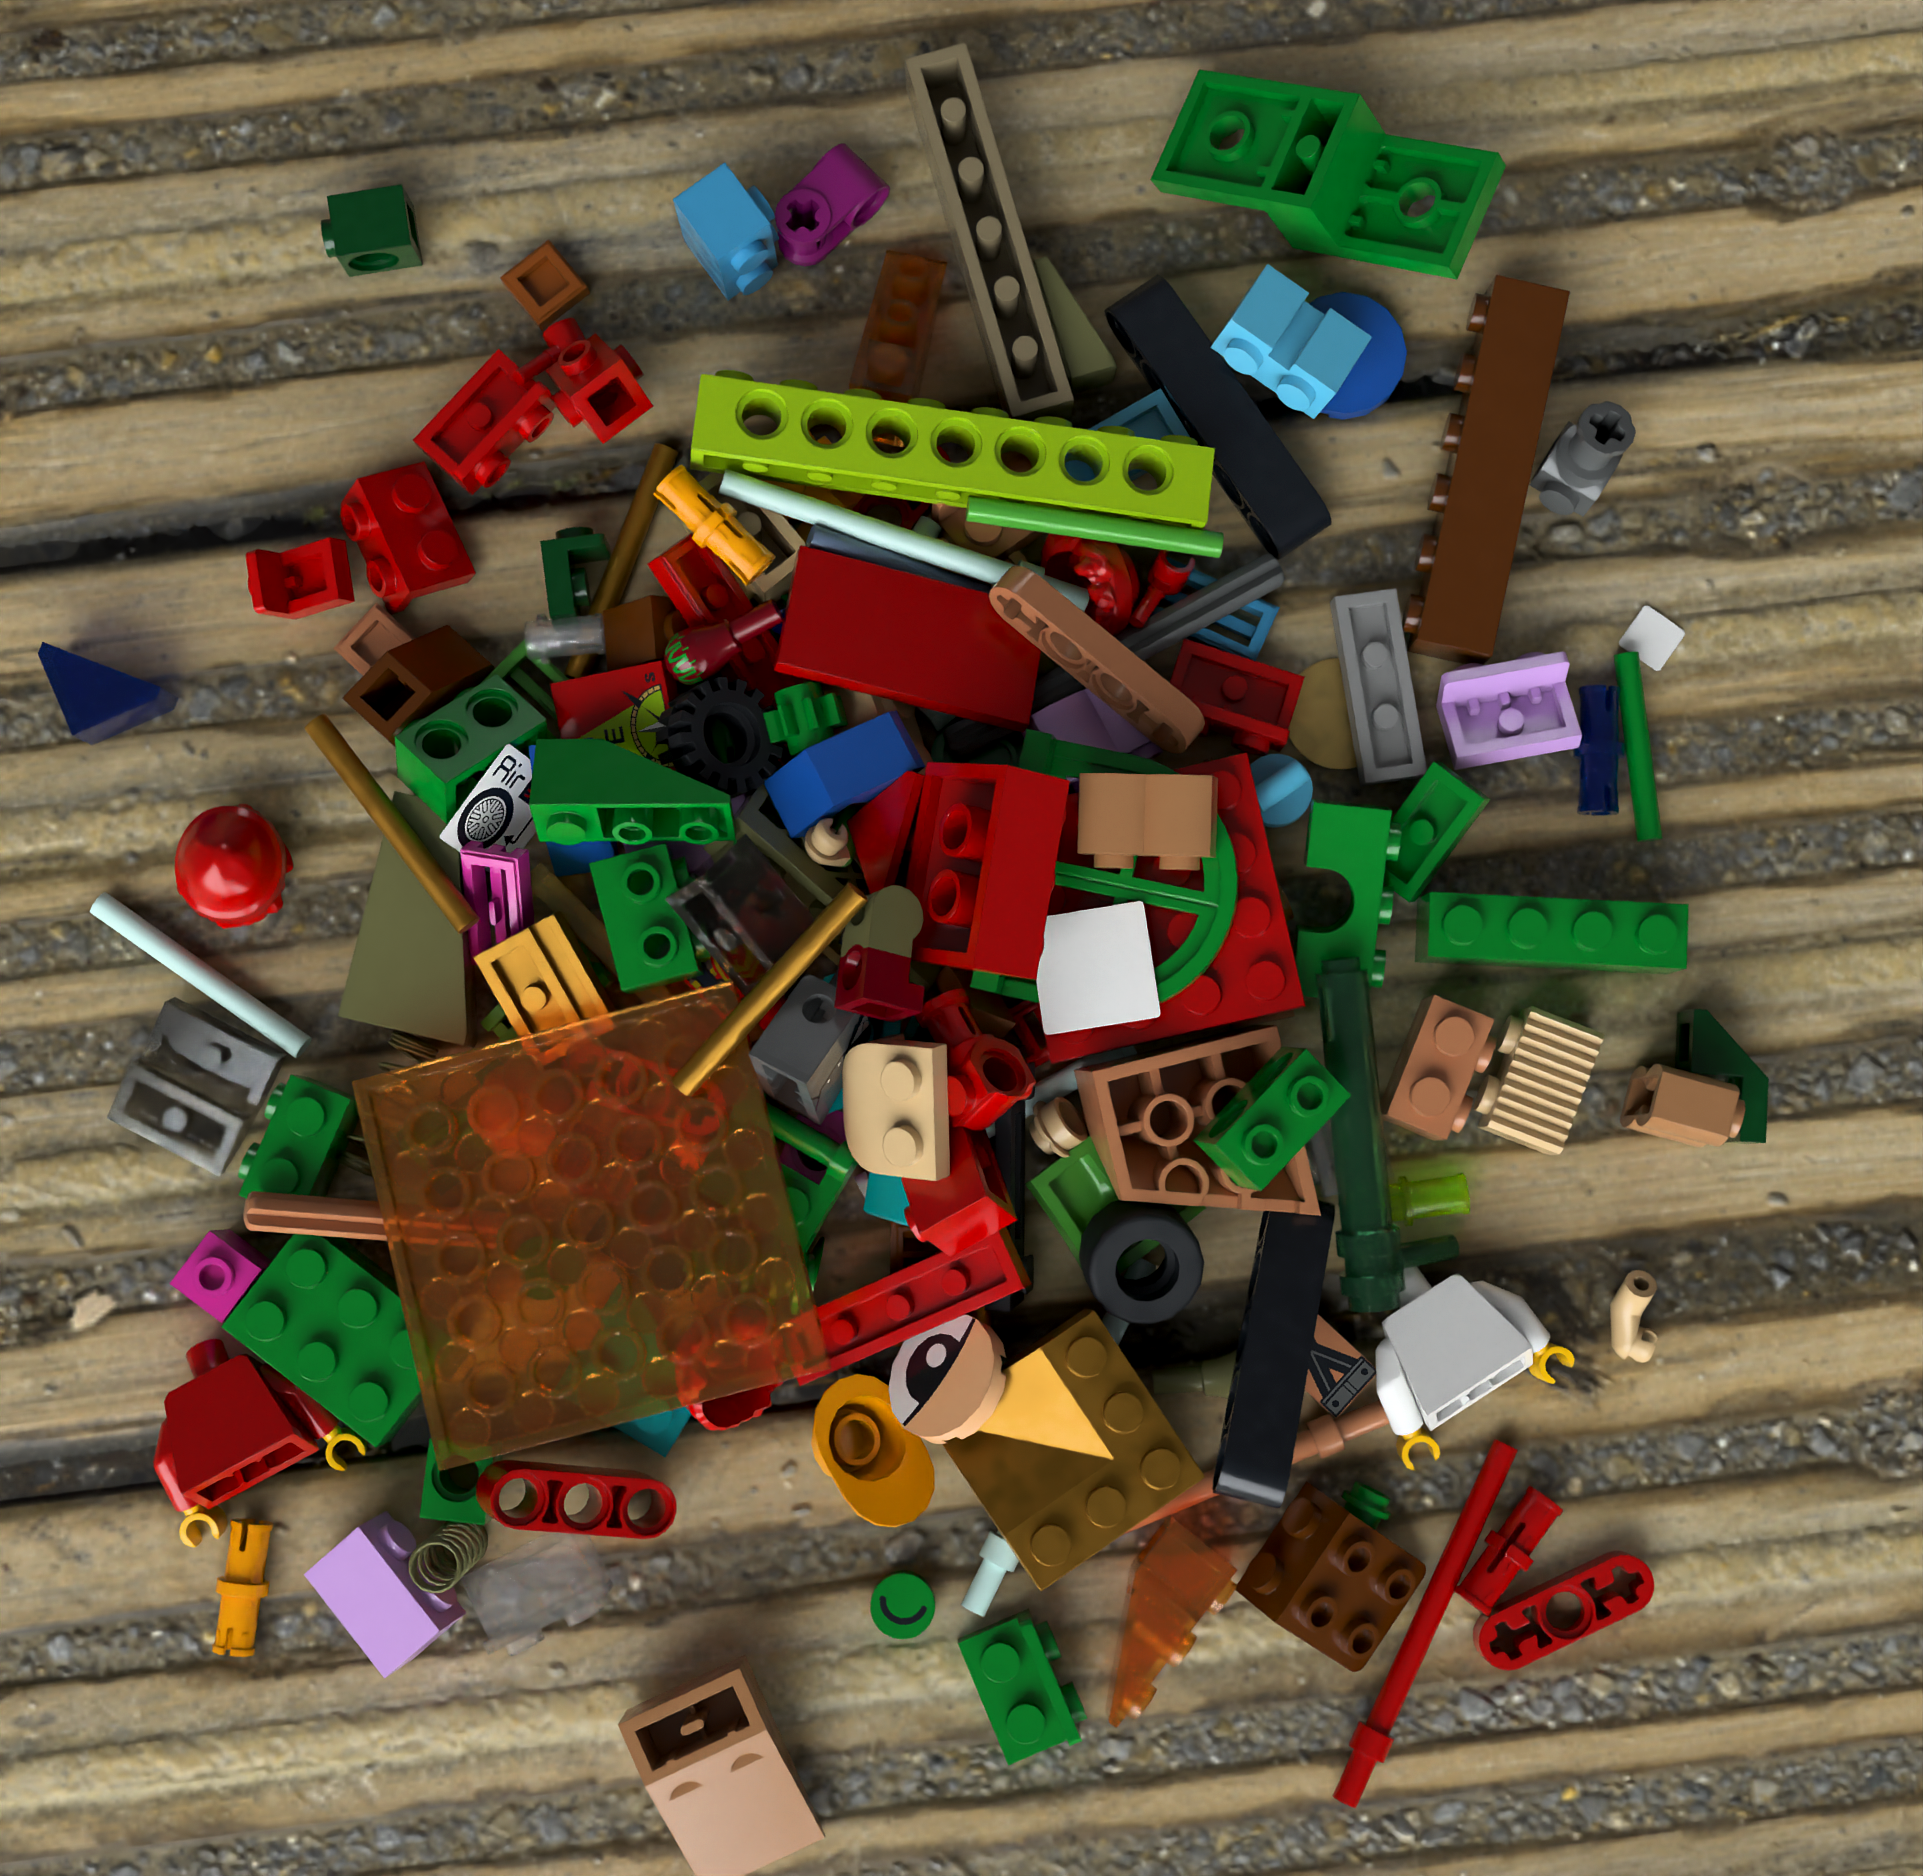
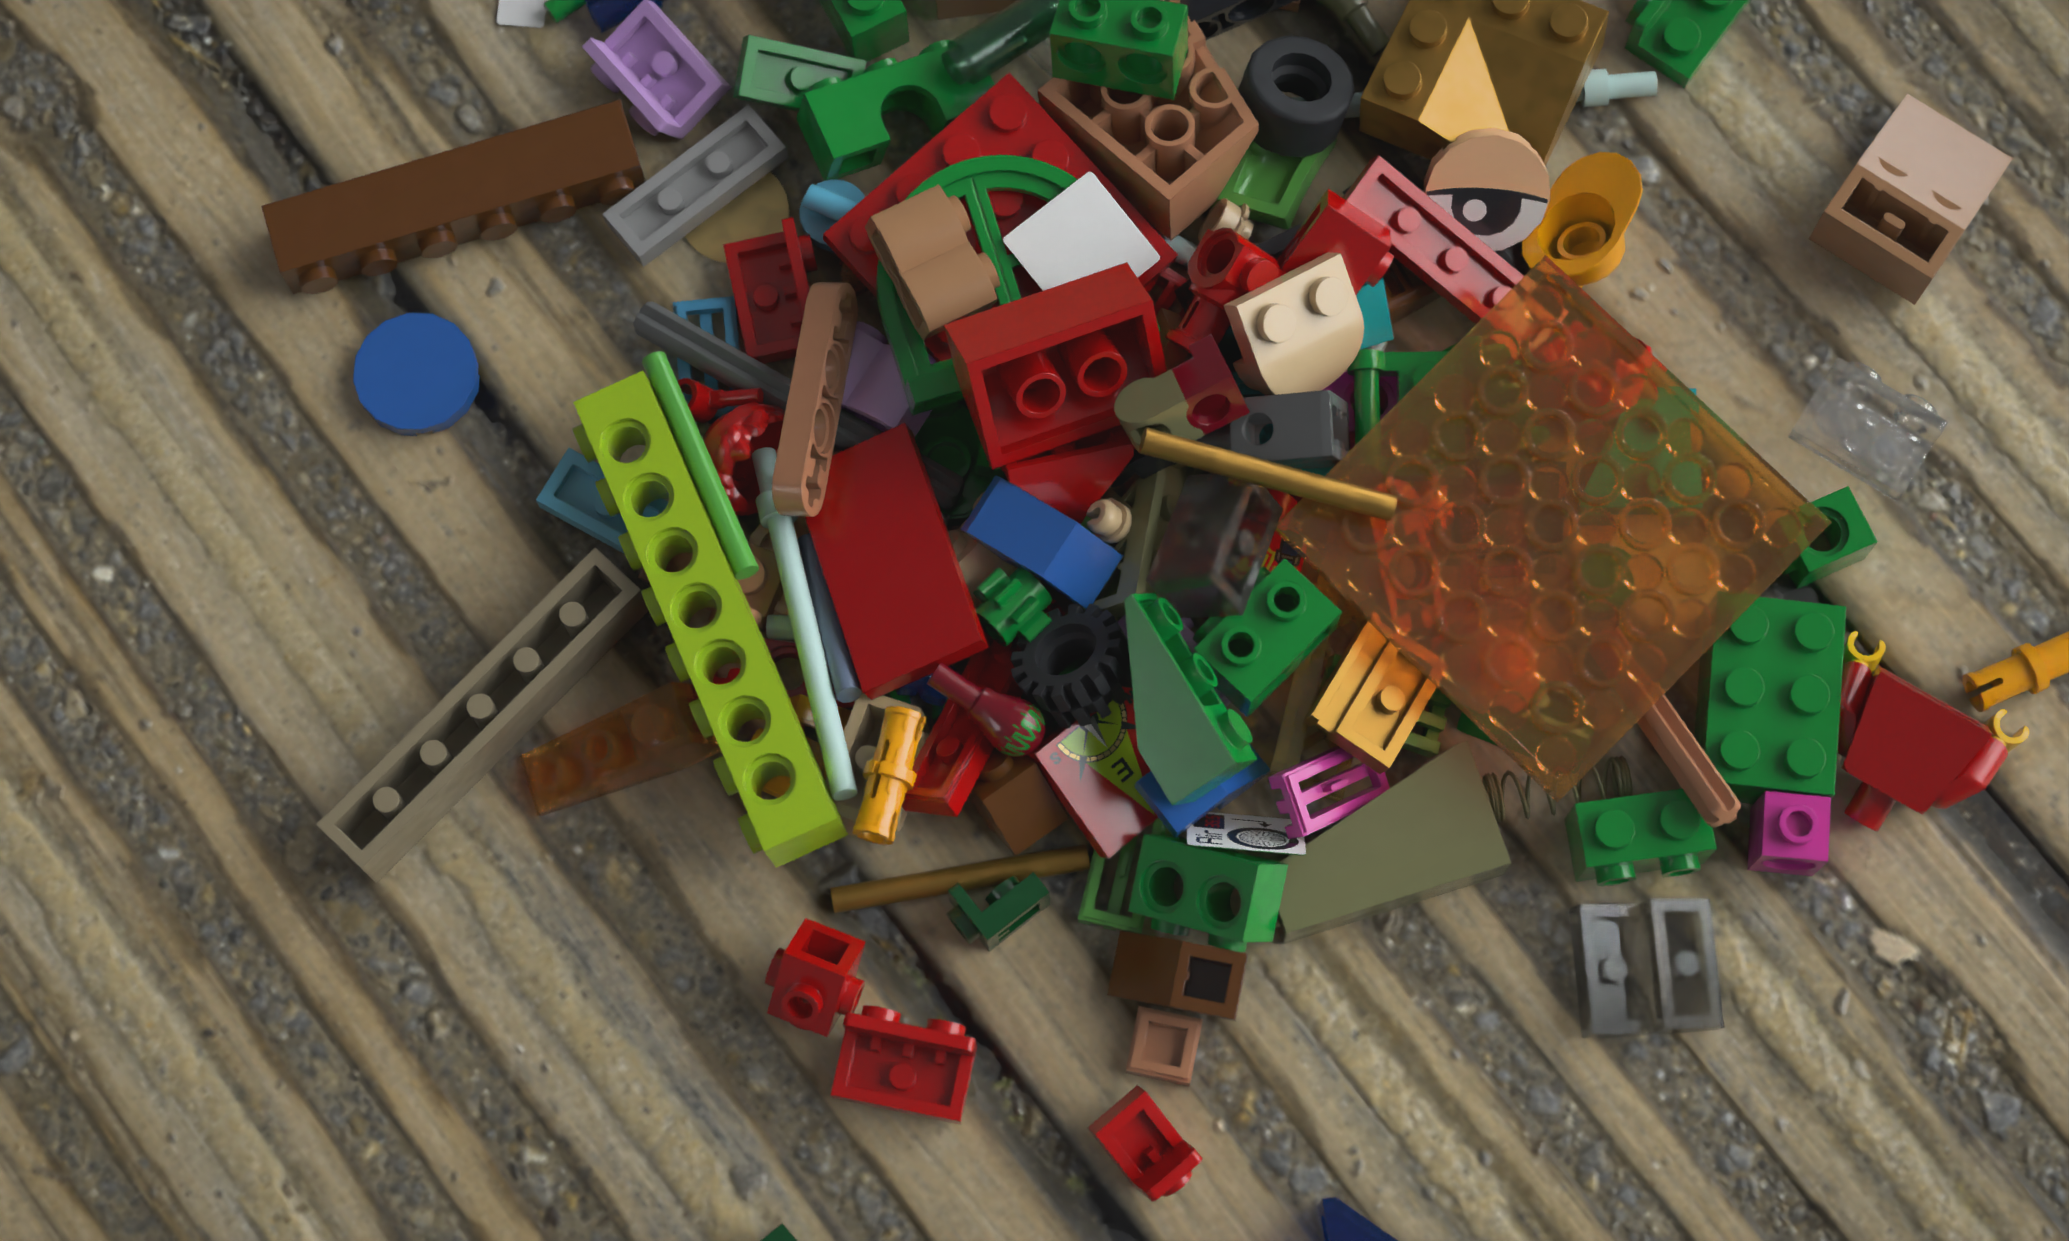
camera: 115 degrees left, 10 degrees down
light aqua bar [90,892,312,1058] -> none
red hair [175,804,294,929] -> none
lavender brick [304,1511,466,1679] -> none
pearl gold bar [305,714,480,934] -> none
red bracket [340,461,476,615] -> none
olive piece [409,1521,488,1593] -> none
red beam [476,1460,677,1539] -> none
dark orange tile [500,240,590,331] -> none
red hand [513,317,586,385] -> none
clear pin [525,613,606,665] -> none
dark azure brick [673,163,779,301] -> none
magenta piece [775,143,890,266] -> none
green tile [870,1570,935,1639] -> none
olive slope [1033,256,1117,395] -> none
black beam [1104,274,1332,560] -> none
green bracket [1150,69,1506,279] -> none
medium azure brick [1210,264,1372,419] -> none
dark grey connector [1529,401,1636,517] -> none

